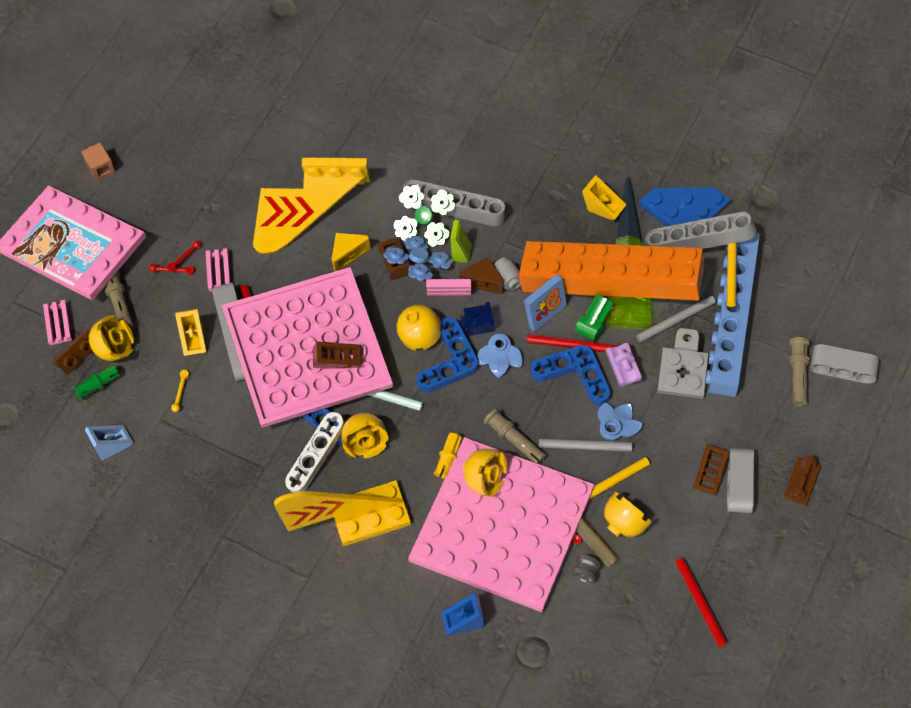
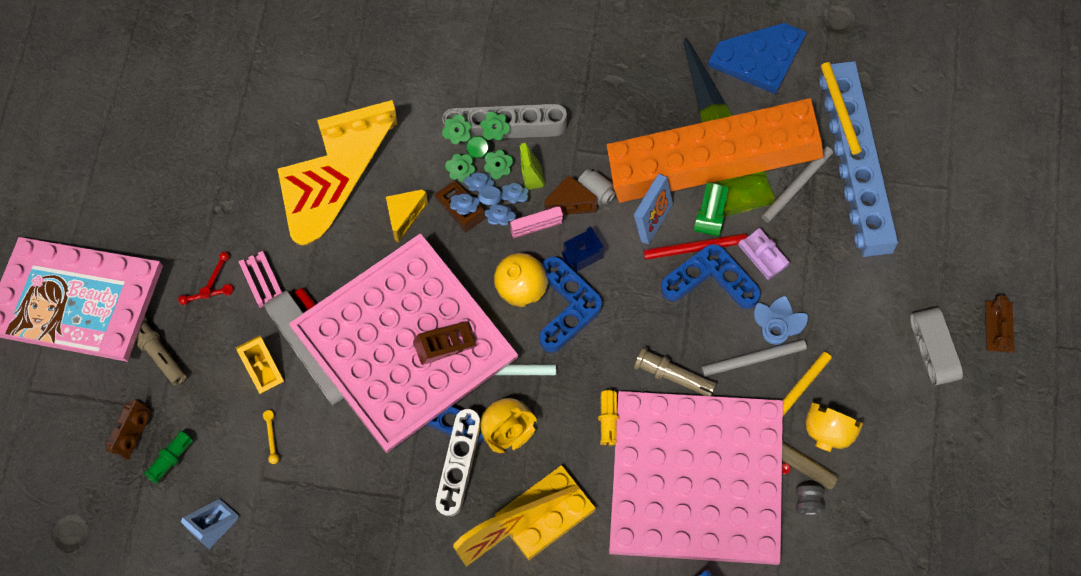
camera: 20 degrees left, 5 degrees up
bright pink tile [43,300,72,345] -> none
nougat brick [81,143,115,181] -> none
yellow cylinder [89,315,134,361] -> none
yellow cylinder [463,449,507,497] -> none
medium blue plate [477,334,522,378] -> none
yellow slope [582,175,627,220] -> none
light grey beam [646,212,757,249] -> none
light grey plate [657,328,708,399] -> none
red bar [675,558,728,648] -> none
reddish brown slope [693,444,729,496] -> none
dark tan pin [789,337,810,407] -> none
light grey beam [810,344,879,384] -> none

